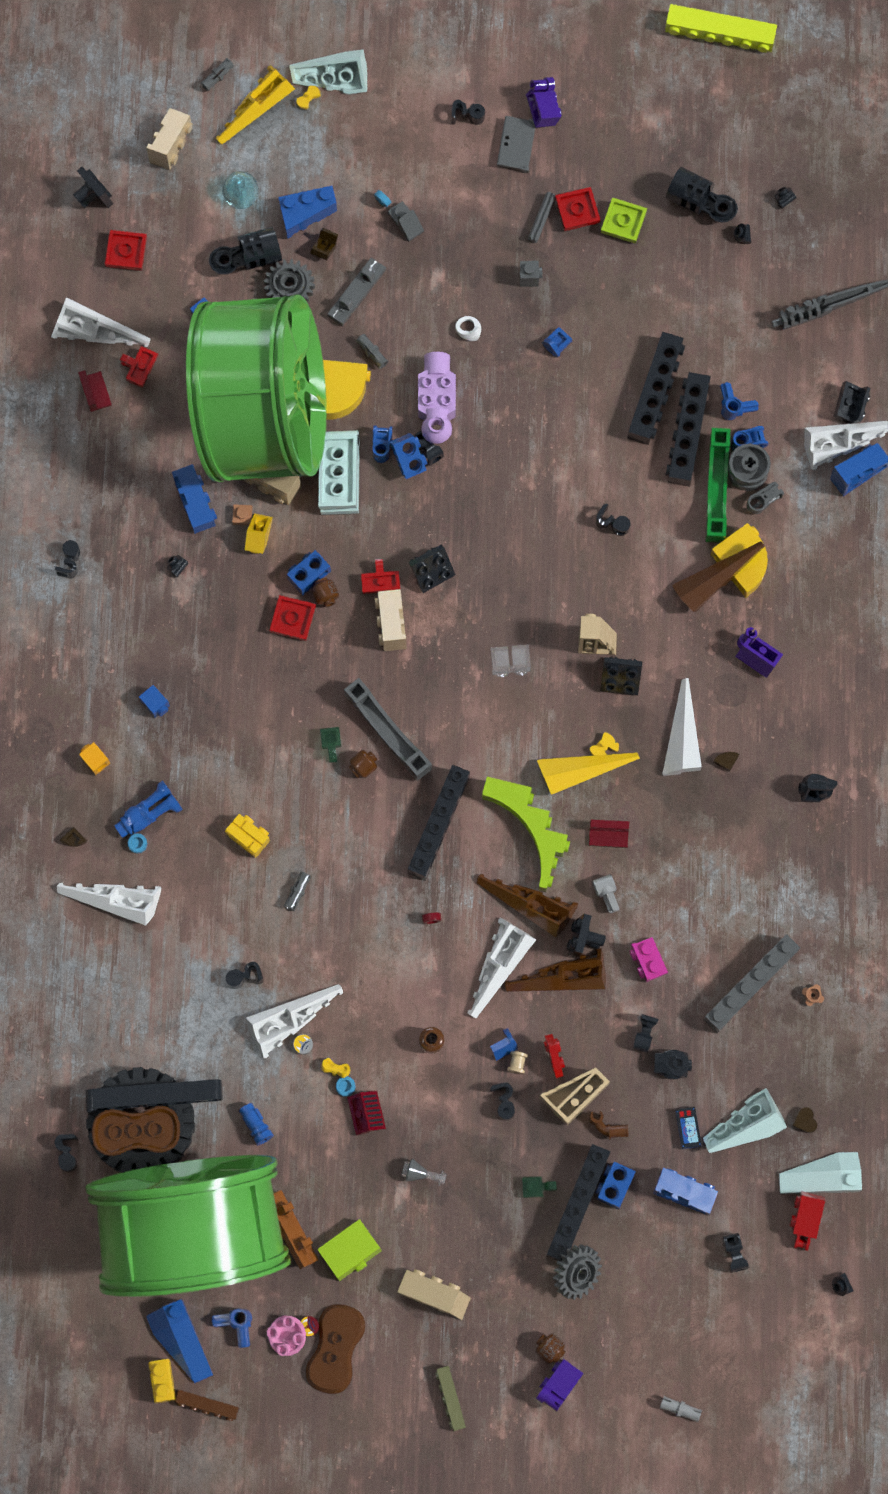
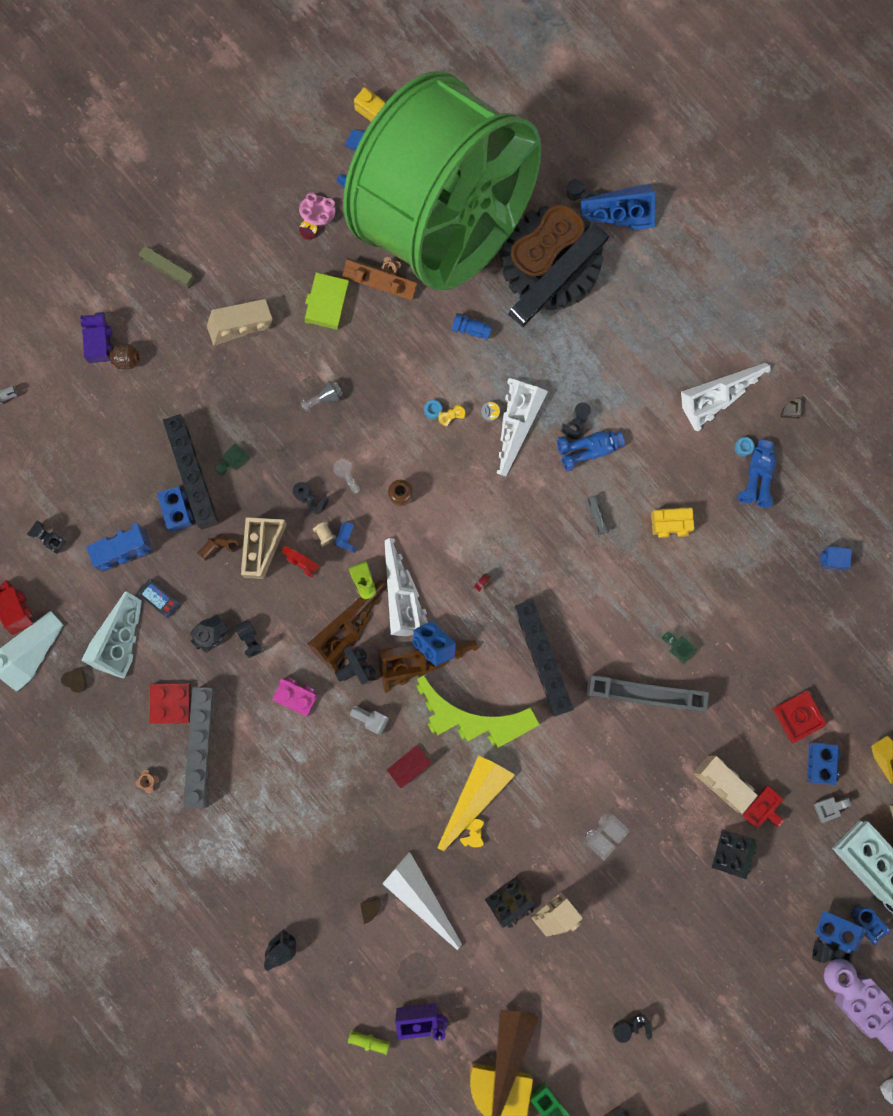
camera: 135 degrees right, 5 degrees up
light orange brick [79,742,110,775] -> none
reddish brown piece [175,1390,240,1422] -> none
reddish brown plate [306,1304,365,1394] -> none
reddish brown head [311,578,339,607] -> none
dark red panel [347,1091,386,1136] -> none
reddish brown head [349,750,378,778] -> none
dark grey gear [553,1244,602,1300] -> none
none -> red plate [149,684,190,724]
none -> clear plate [333,459,361,494]
none -> lime piece [348,561,376,599]
none -> lime pin [348,1030,390,1055]
none -> blue brick [412,621,456,666]
none -> blue piece [557,431,625,472]
none -> blue wedge [581,184,655,230]
none -> light grey plate [813,797,852,823]

